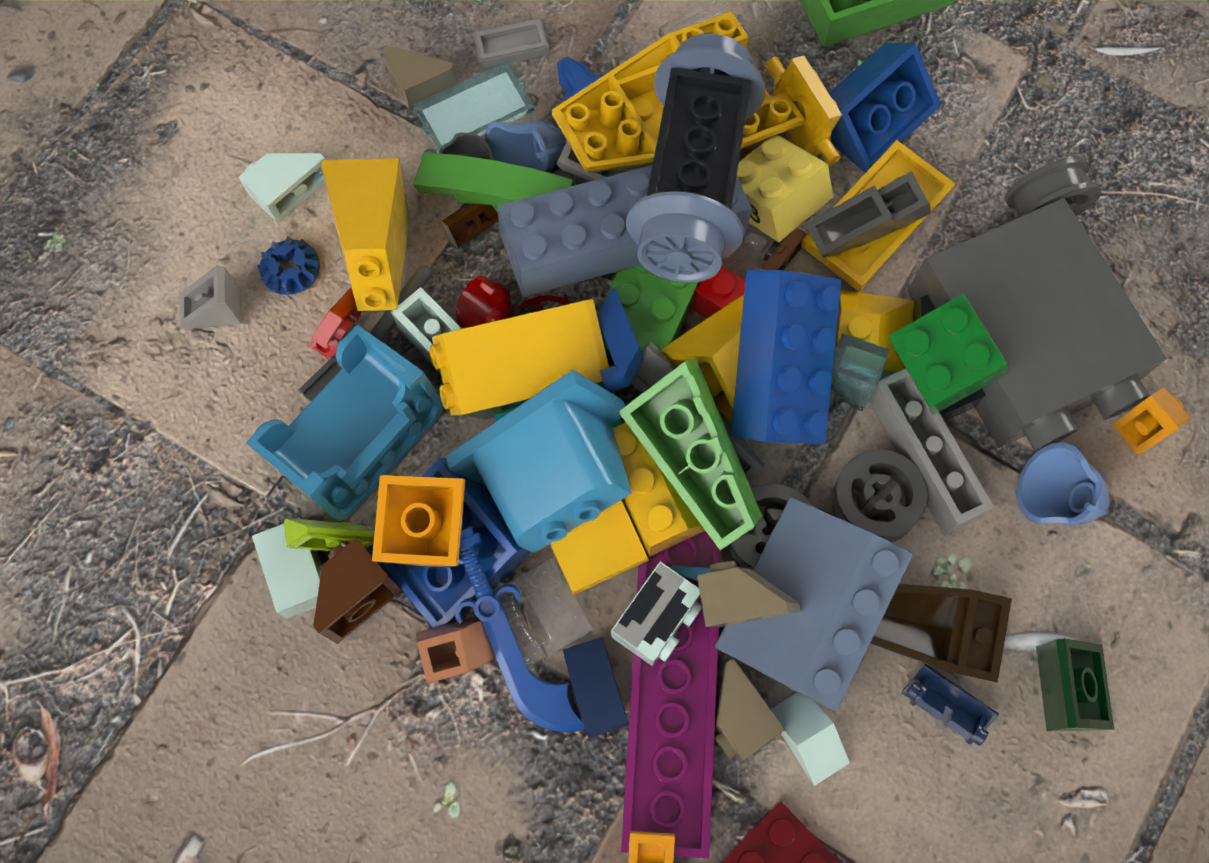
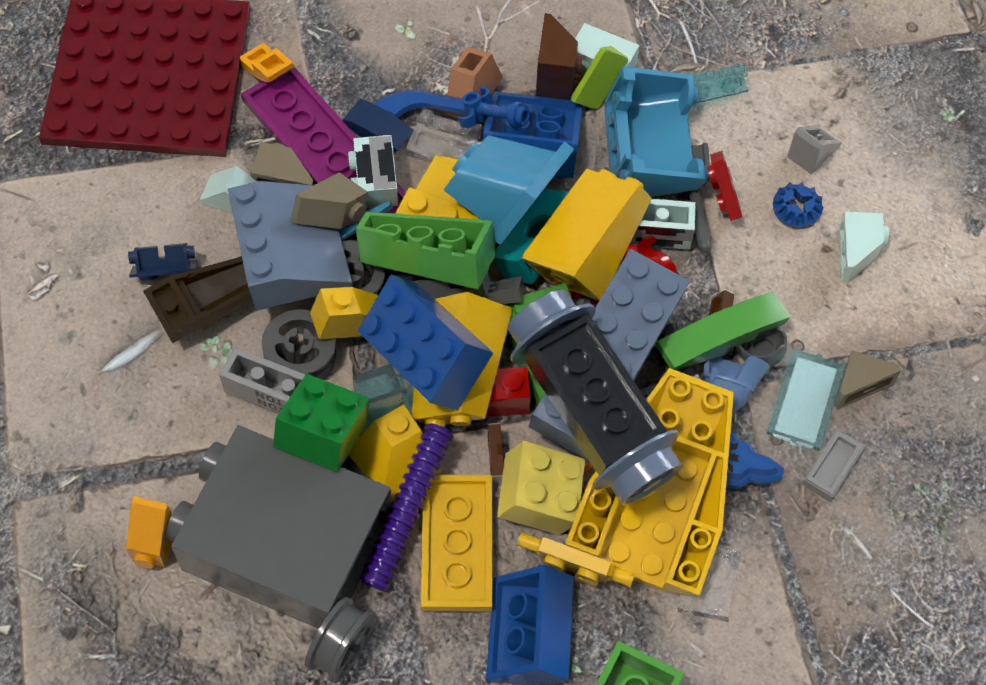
camera: 135 degrees right, 10 degrees down
yellow slope [321,158,410,311] -> none
light orange slope [372,475,465,567] -> none
blue piece [597,288,643,393] -> none
dark grey slope [805,172,931,258] -> none
medium blue helmet [1016,442,1110,525] -> none
dark green slope [1036,638,1114,732] -> none
none -> yellow slope [310,287,378,340]
none -> dark purple piece [359,423,454,591]
none -> clear light blue hinge [692,63,749,104]

